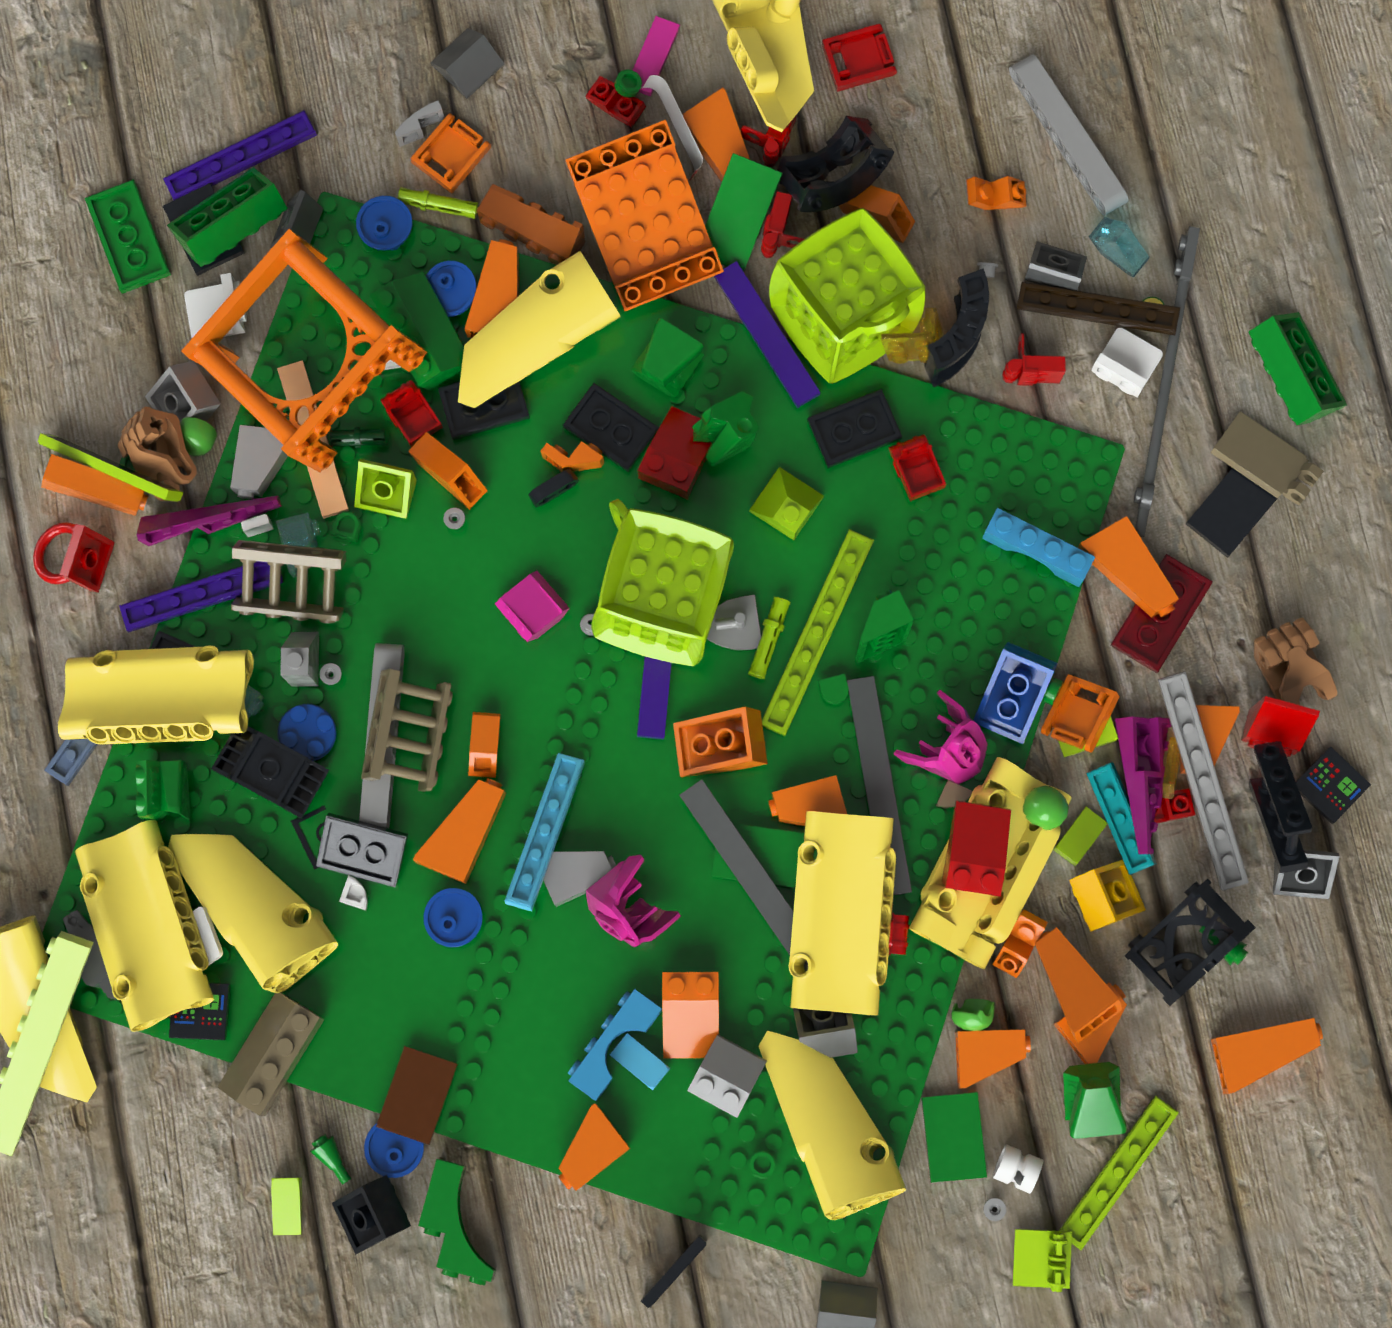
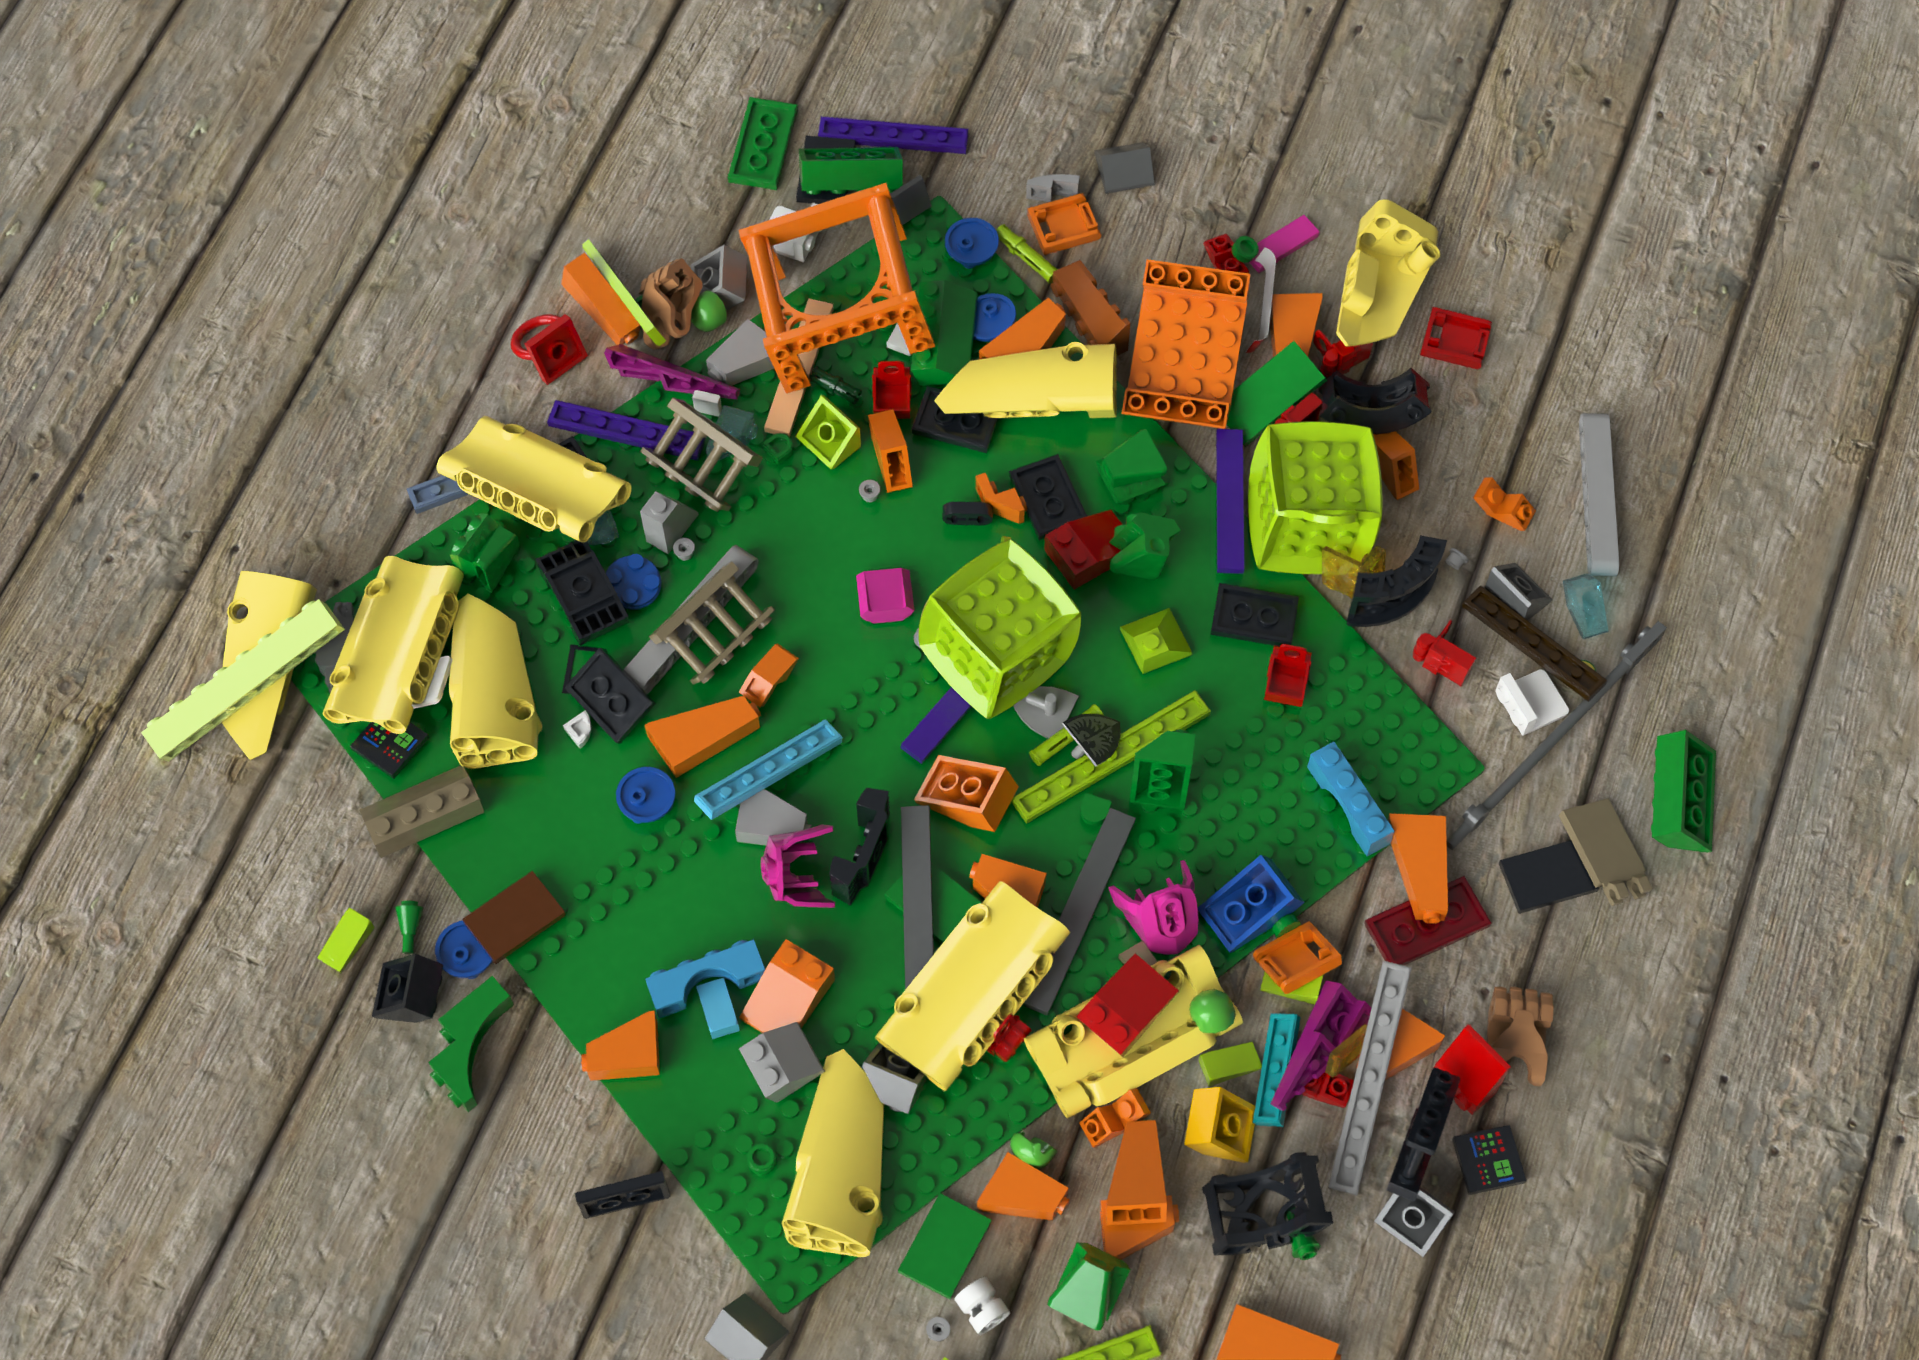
camera: 30 degrees right, 15 degrees down
none -> black plate [829,788,890,906]
none -> shield [1062,714,1121,766]

